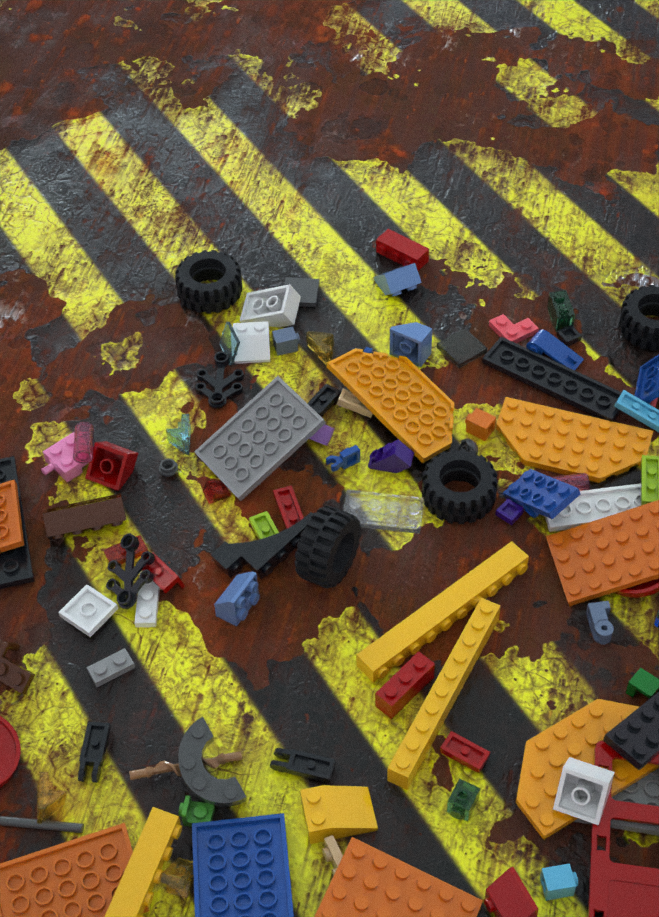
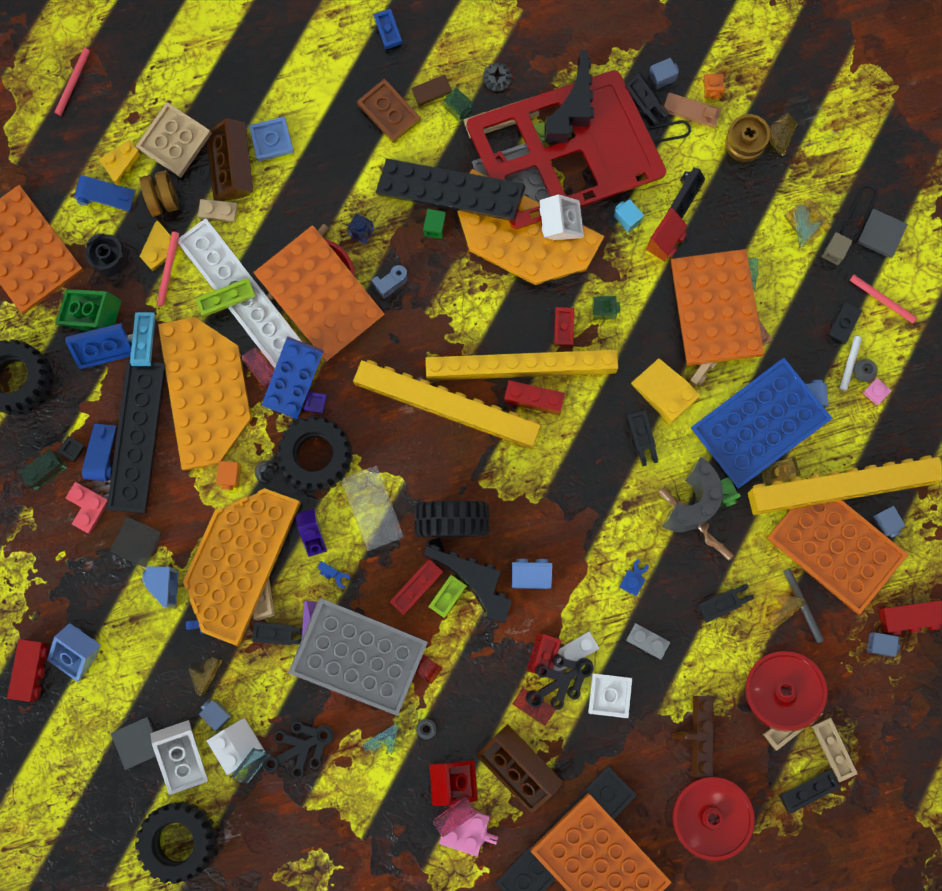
camera: 115 degrees left, 30 degrees up
none -> blue plate [619,559,649,596]

